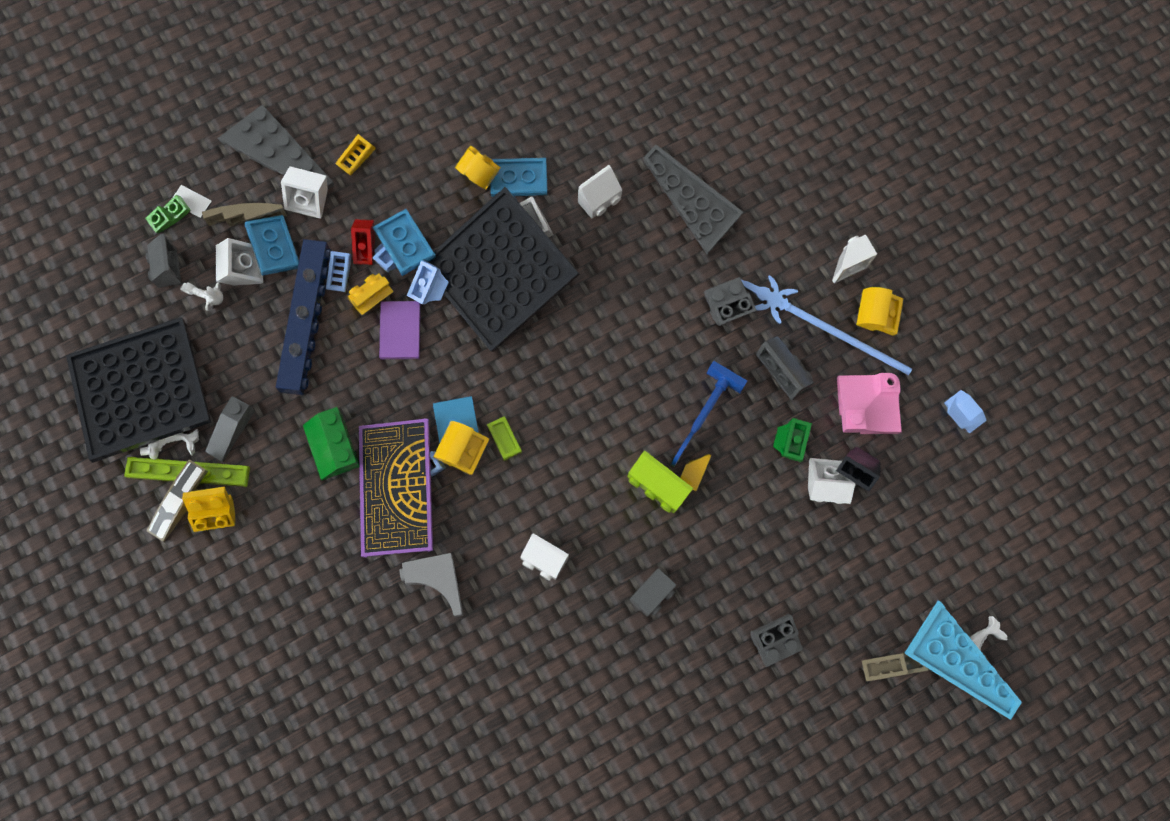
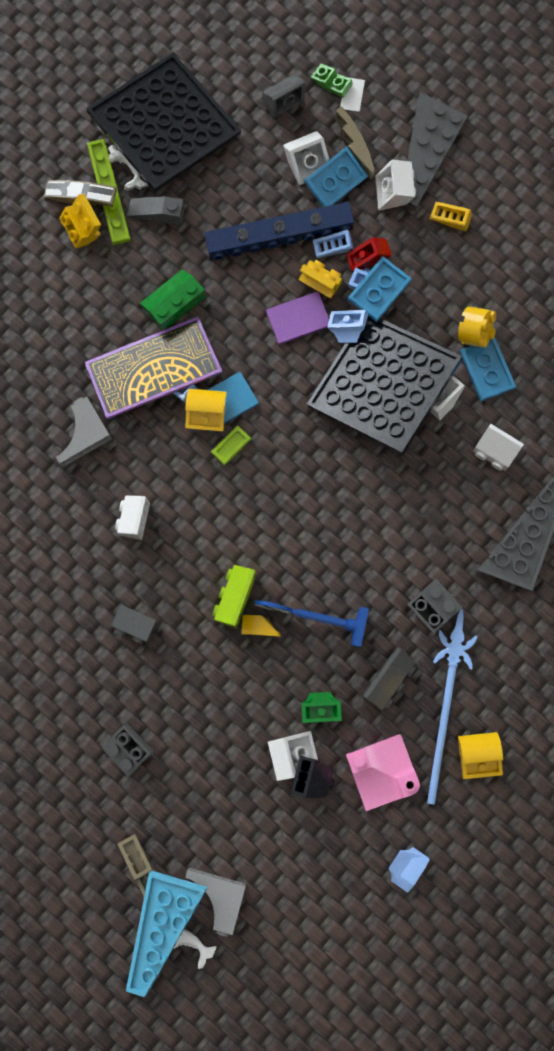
camera: 80 degrees right, 5 degrees up
white piece [180,282,223,311] -> none
white slope [832,235,877,283] -> none
none -> light grey arch [185,868,246,937]

